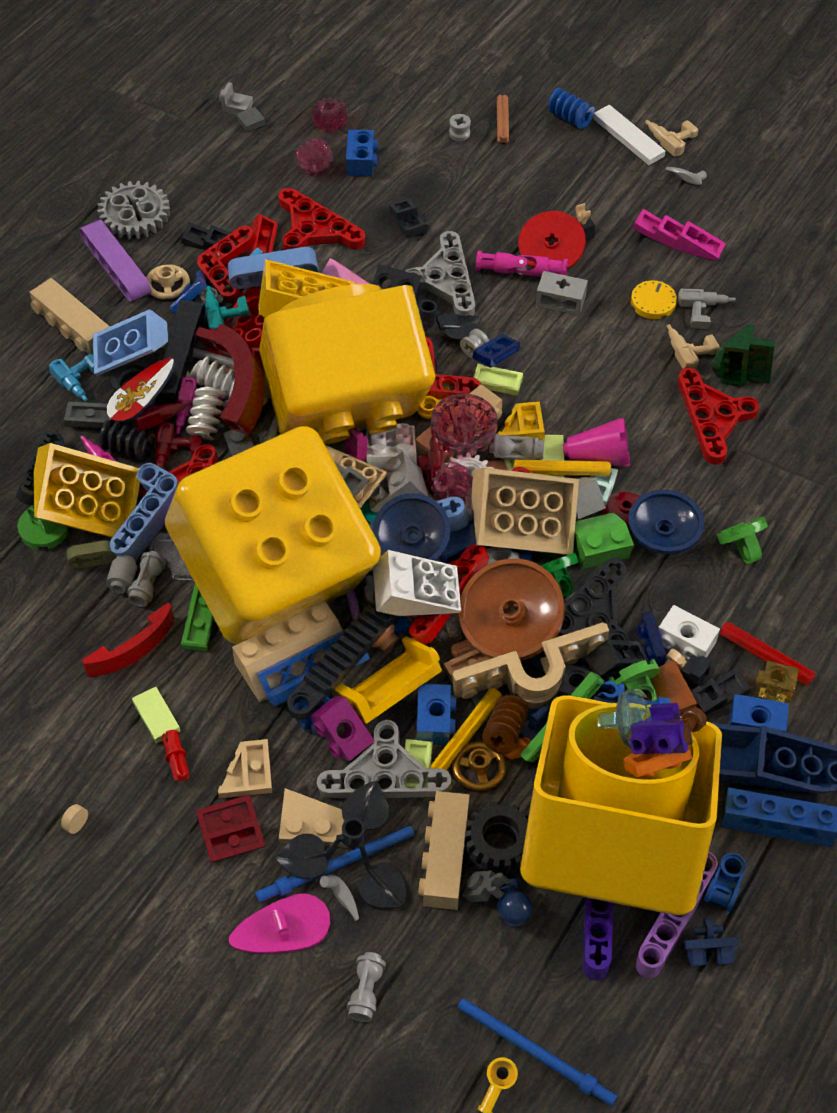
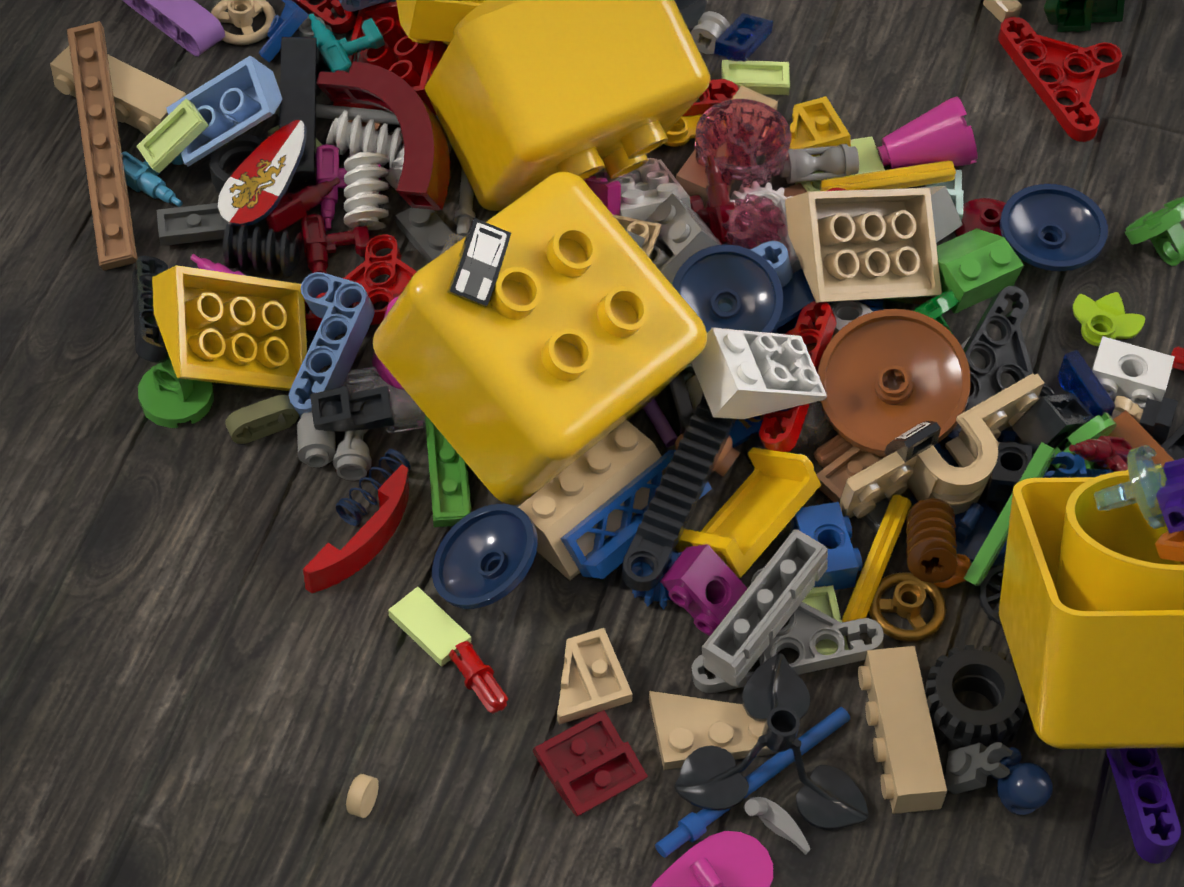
camera: 15 degrees left, 0 degrees up
none -> medium nougat tile [67,21,137,271]
none -> yellowish green tile [137,99,209,173]
none -> black slope [310,386,395,431]
none -> dark blue piece [336,449,411,526]
none -> dark blue dish [432,504,538,609]
none -> slope [448,218,511,307]
none -> light grey brick [702,529,828,687]
none -> black slope [884,421,941,462]
none -> dark red piece [1069,436,1135,472]
none -> lime plate [1073,292,1145,347]

